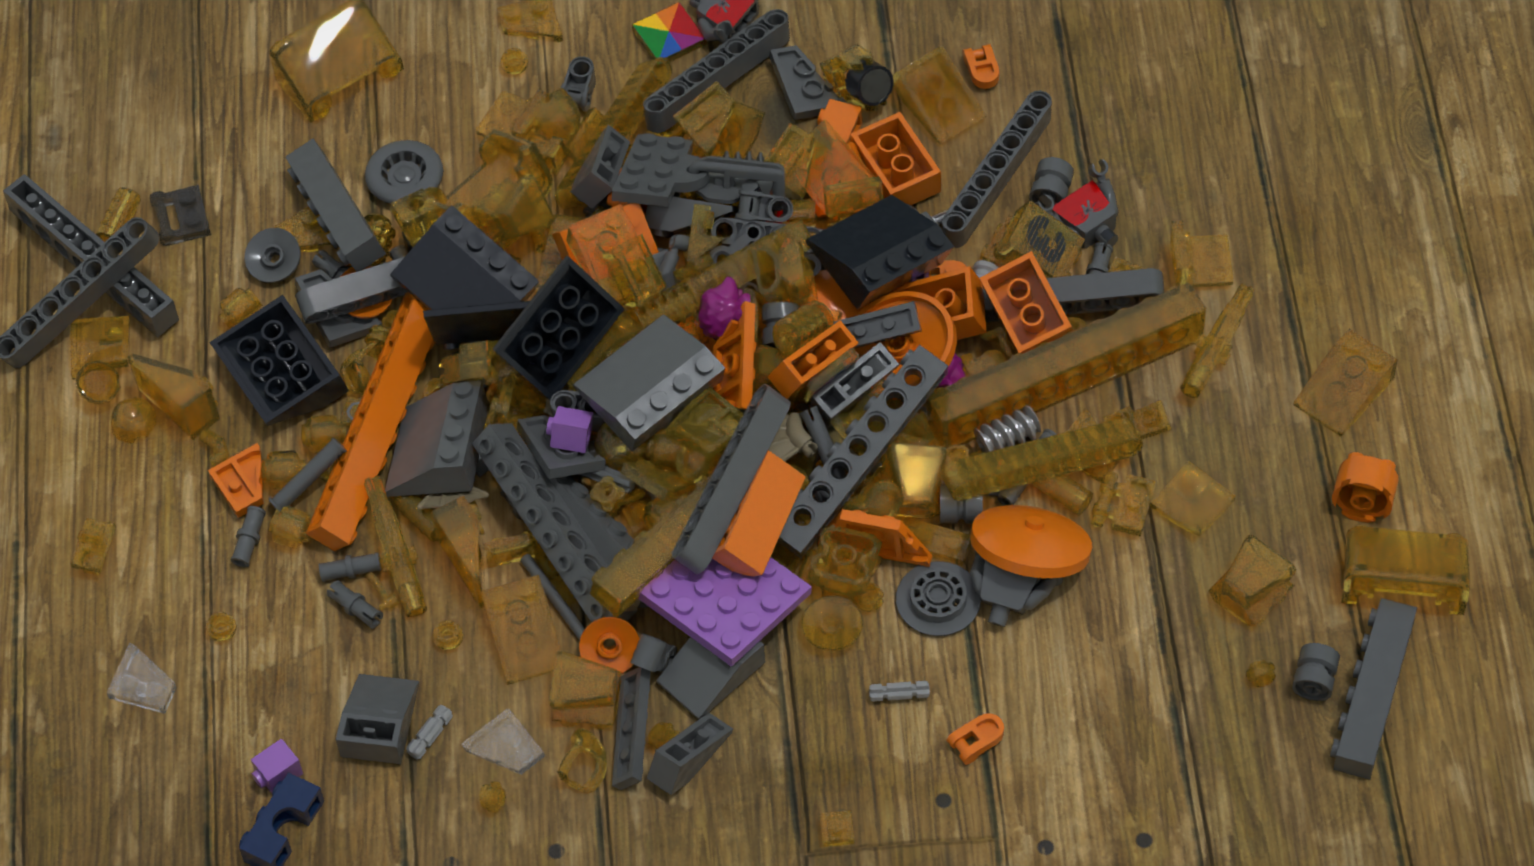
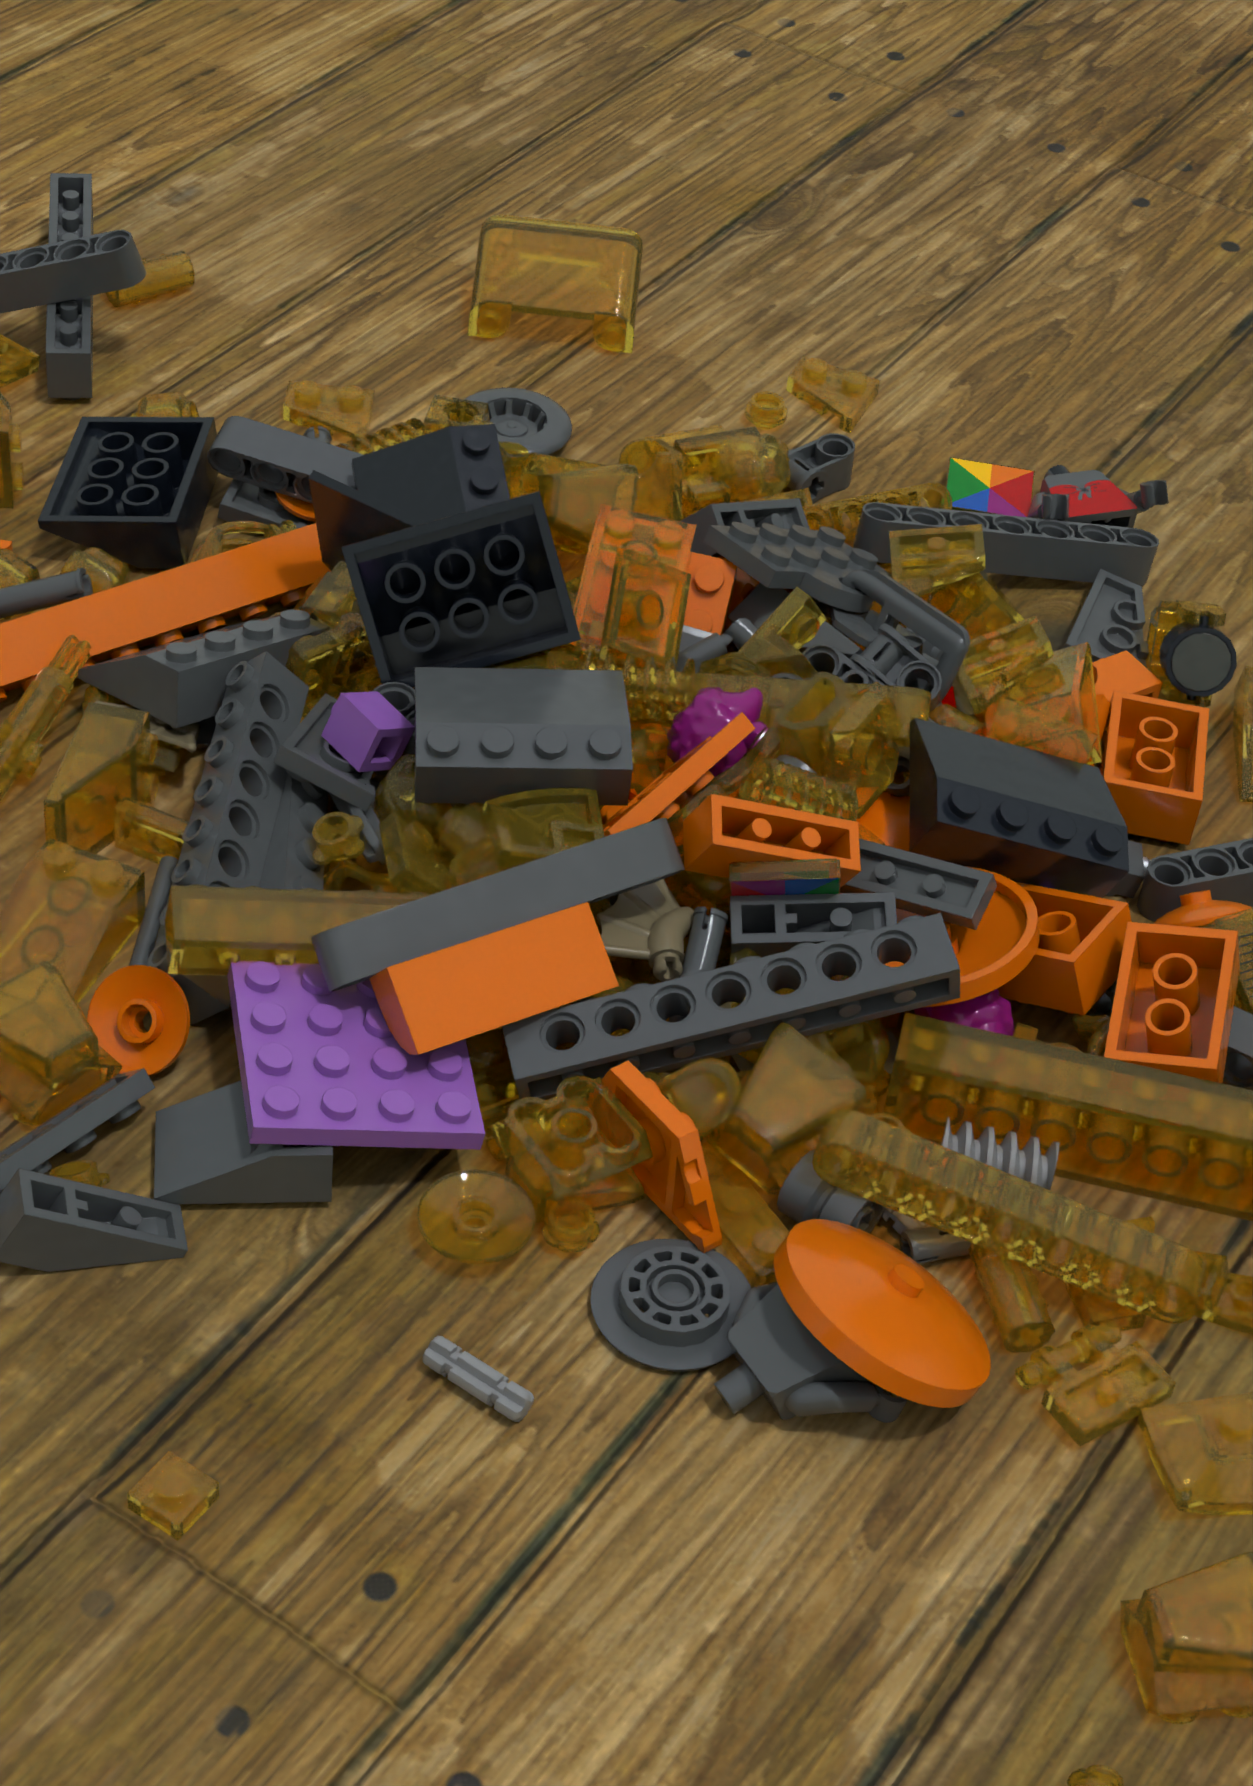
camera: 30 degrees right, 15 degrees down
clear smoke plate [149,185,211,246] -> none
dark grey dish [244,228,301,283] -> none
dark grey brick [286,138,386,272] -> none
dark grey piece [631,633,677,672] -> none
orange plate [946,713,1004,765] -> none
none -> orange dish [1152,890,1253,927]

